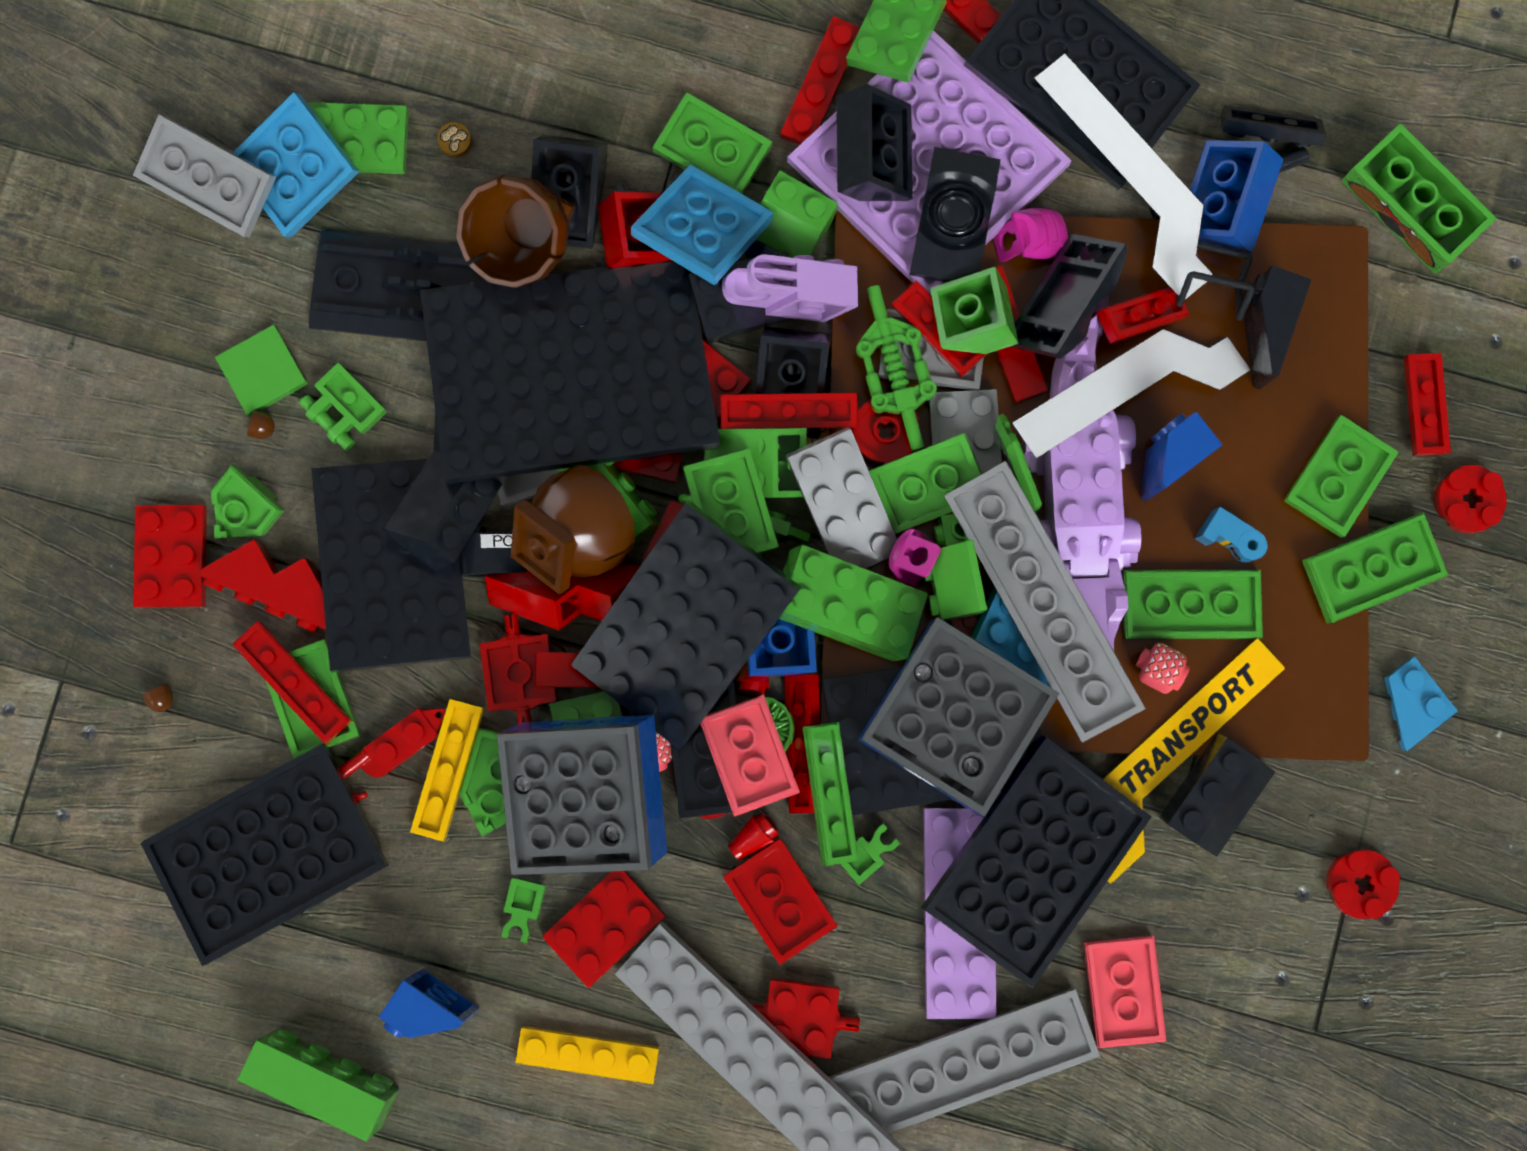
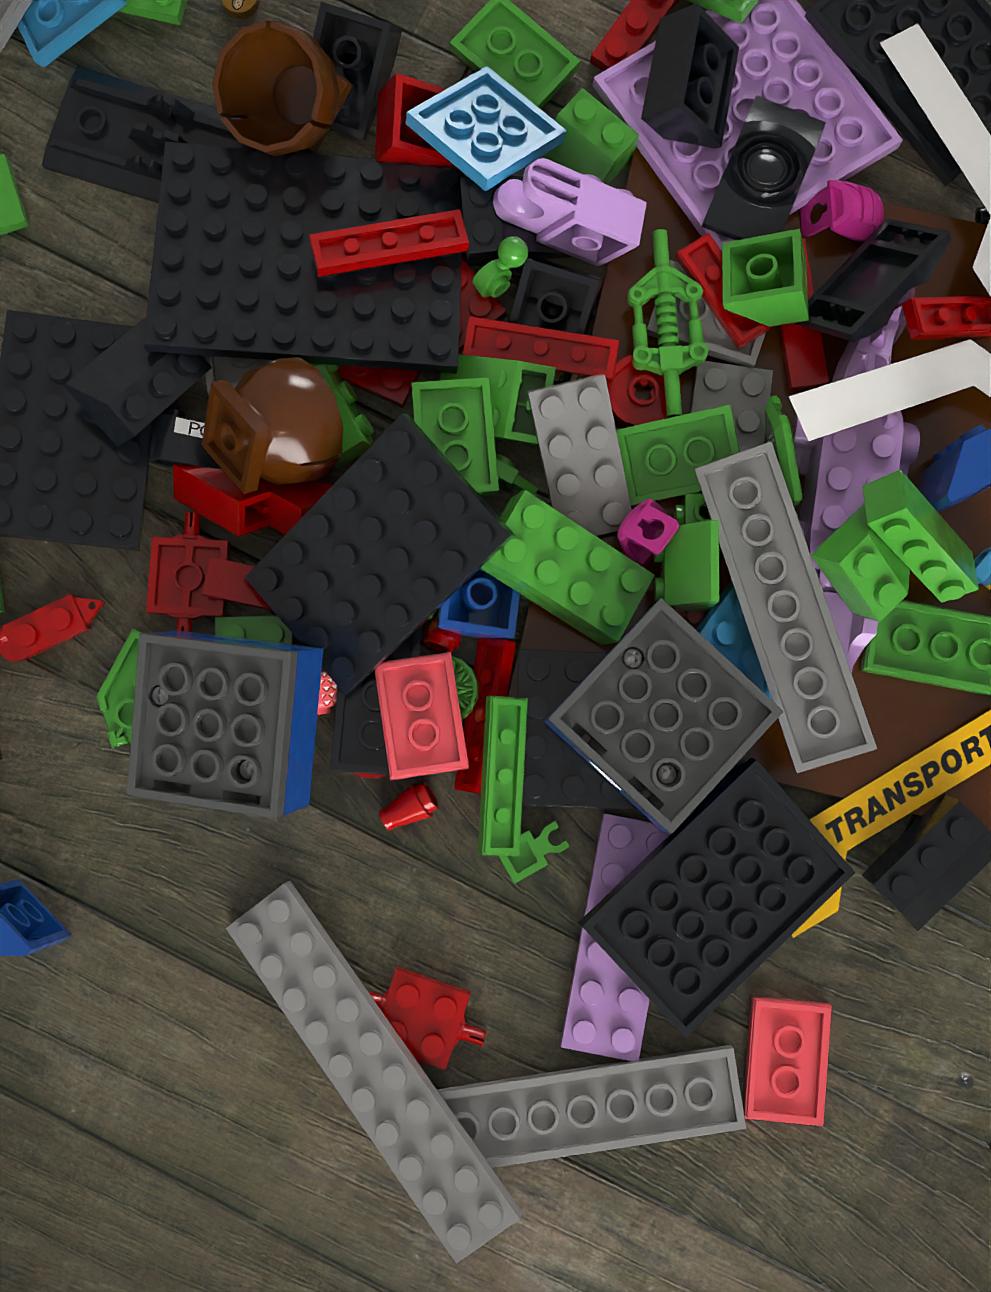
camera: 10 degrees right, 0 degrees up
bright green plate [299,362,387,451] -> none
yellow plate [410,699,485,842] -> none
bright green plate [501,877,547,943] -> none
yellow plate [515,1026,660,1084] -> none
red plate [542,871,666,988] -> none
red plate [723,838,838,965] -> none
coral head [1135,643,1190,694] -> none
none -> red plate [309,209,469,277]
none -> bright green plate [472,236,528,298]
none -> bright green slope [811,503,910,622]
none -> bright green brick [862,469,979,603]

